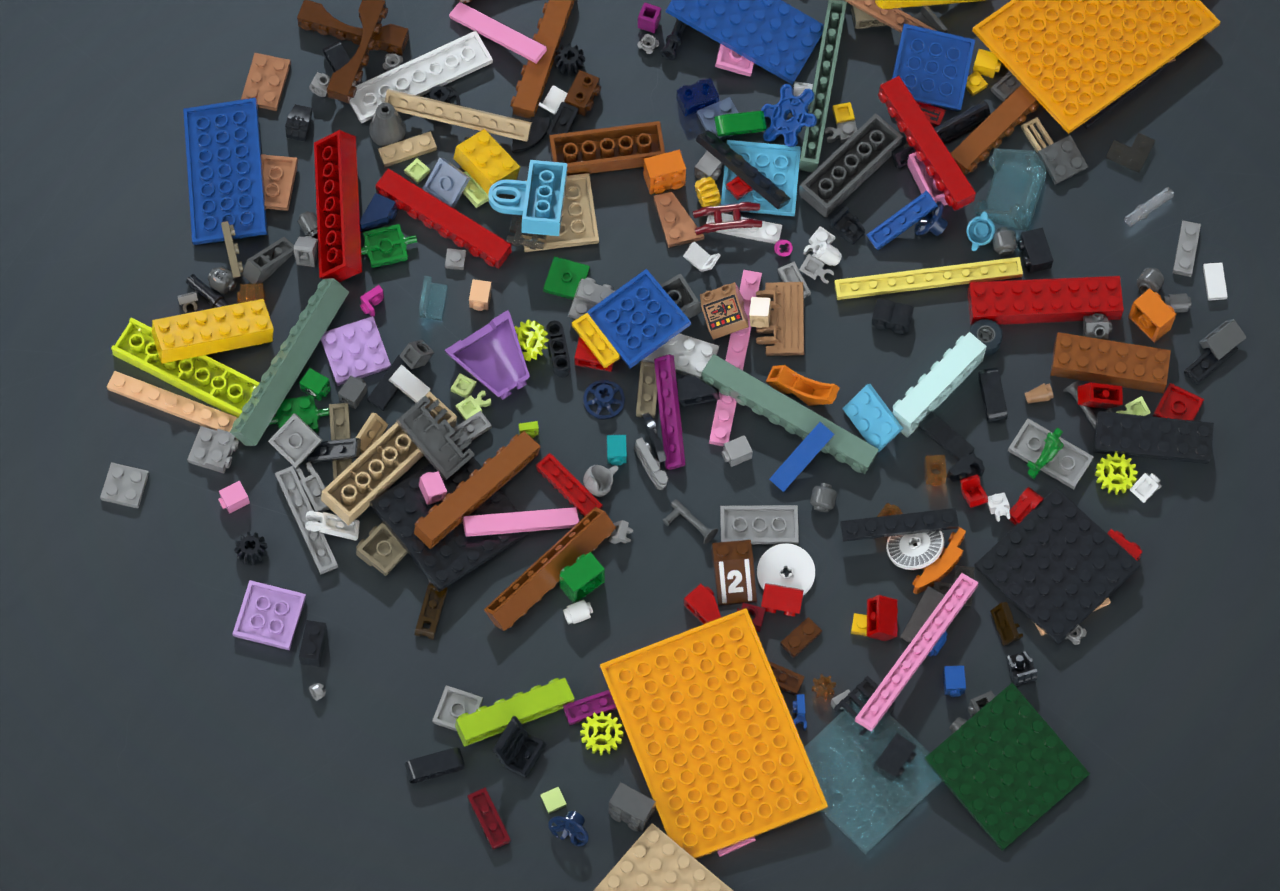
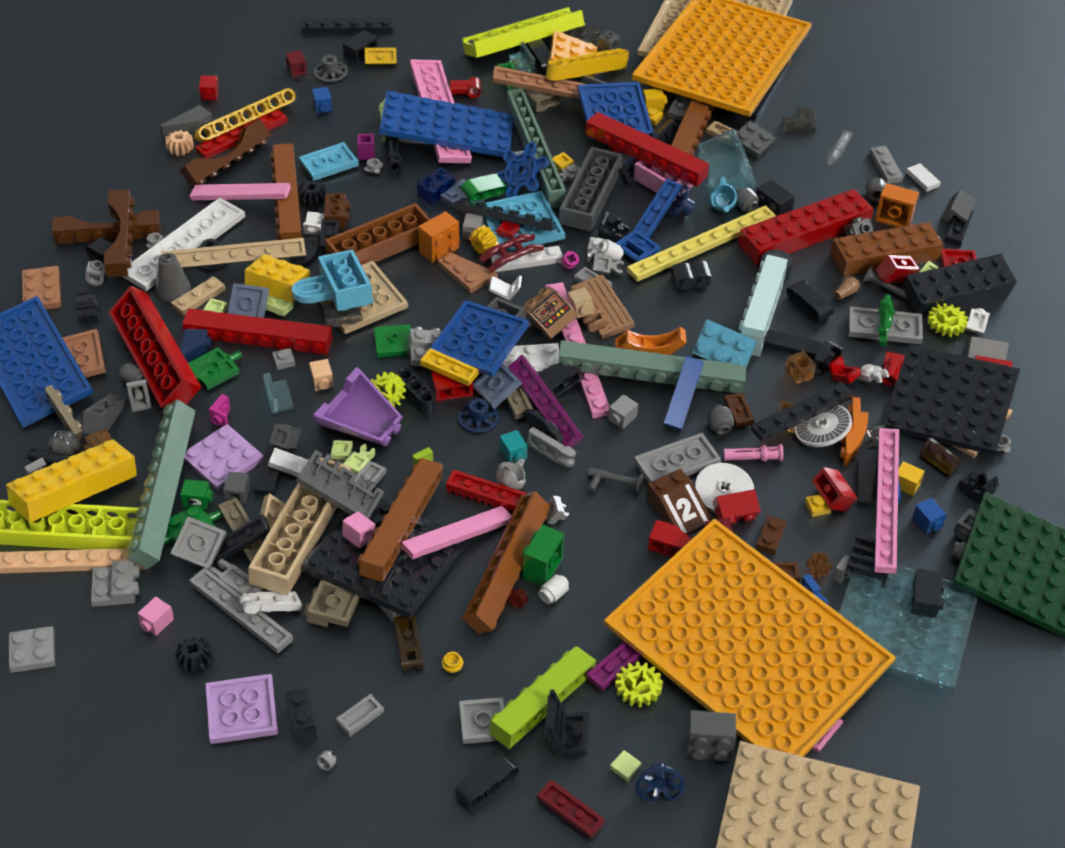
camera: 25 degrees left, 20 degrees down
none -> medium azure plate [299,142,359,180]
none -> light grey tile [335,694,384,737]
none -> yellow plate [442,652,463,673]
none -> sand blue tile [473,363,522,409]
none -> clear red plate [509,589,529,608]
none -> blue plate [616,230,661,263]
none -> reddish brown plate [724,393,755,428]
none -> bright pink pin [724,444,783,462]
none -> yellow brick [898,461,925,496]
none -> light grey slope [967,337,1009,360]

